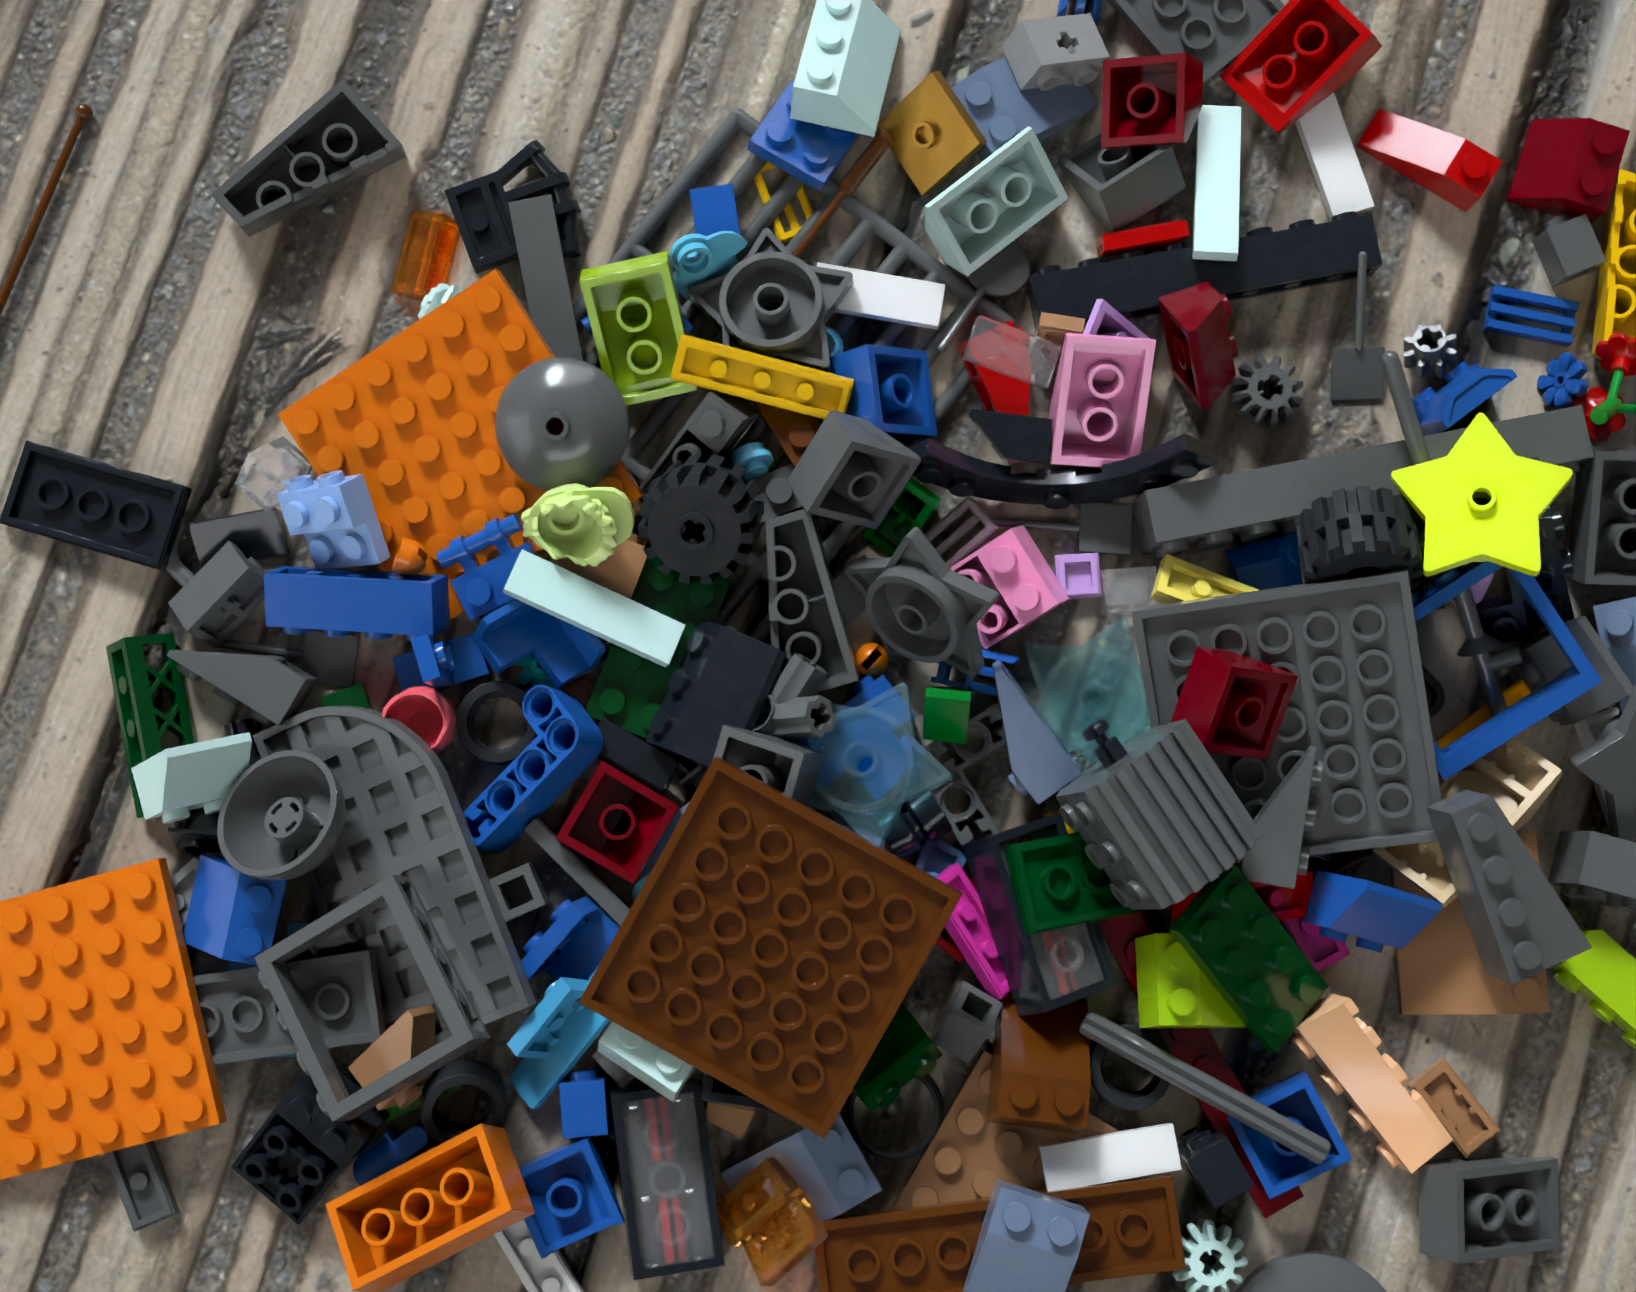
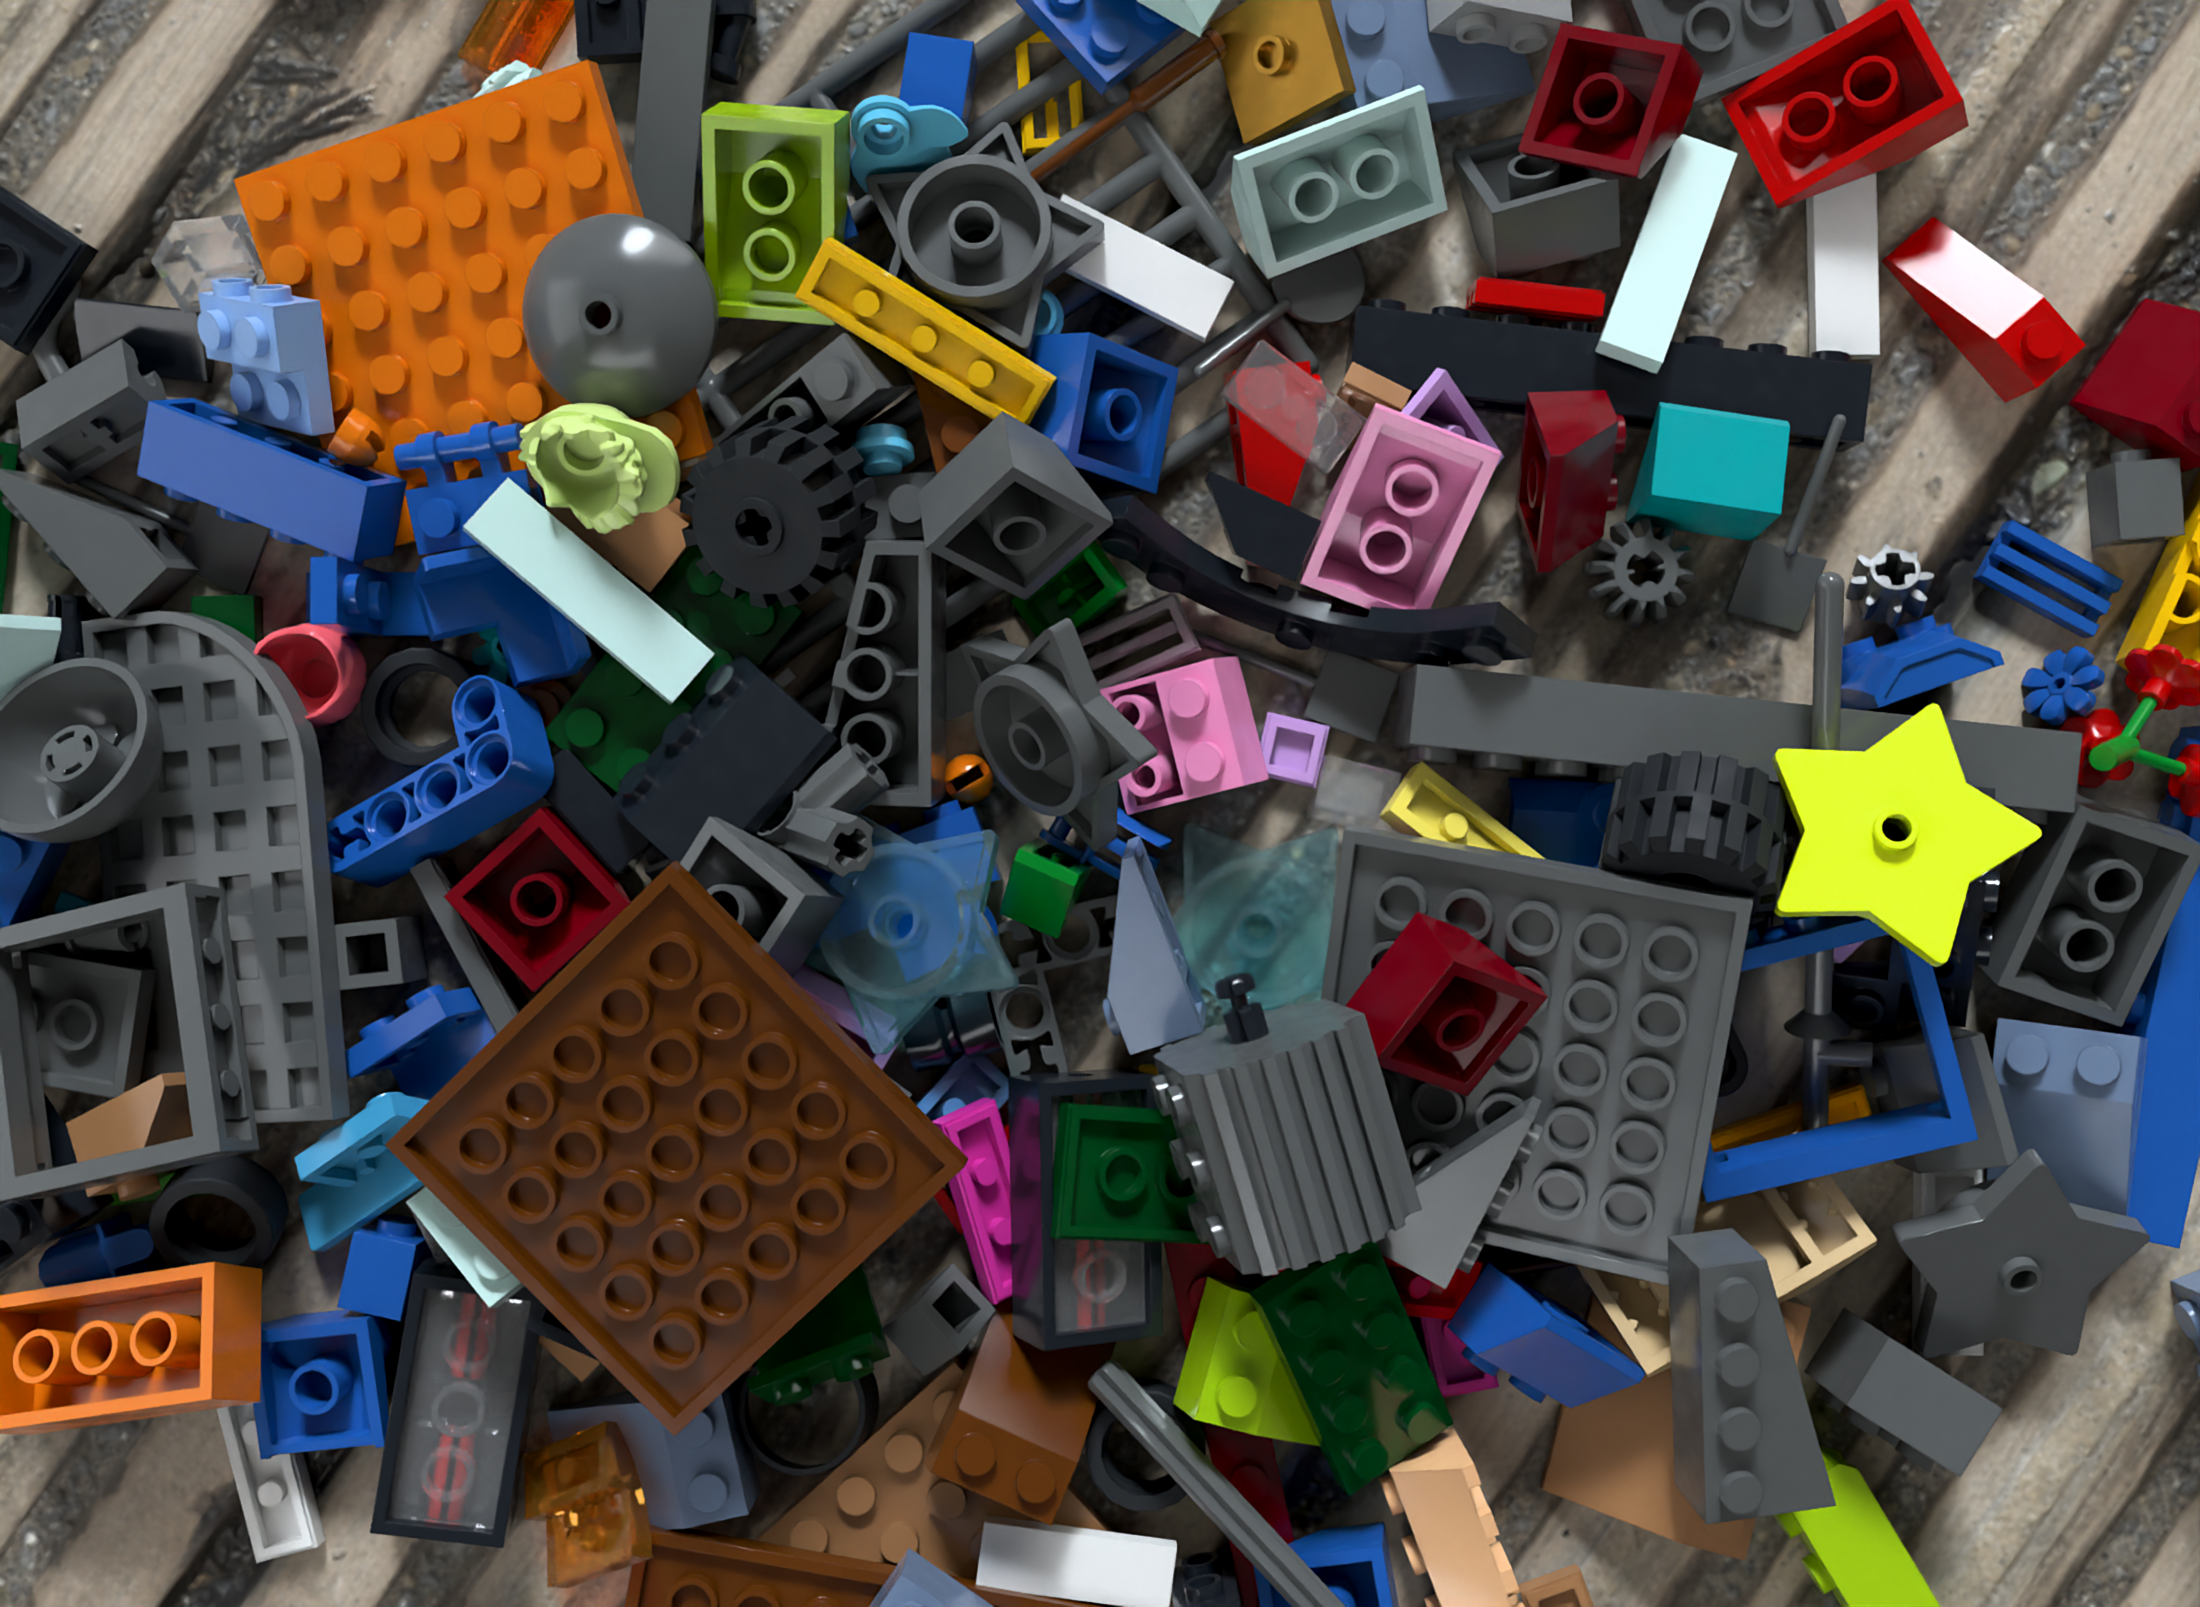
camera: 15 degrees right, 5 degrees up
none -> teal slope [1626,402,1790,541]

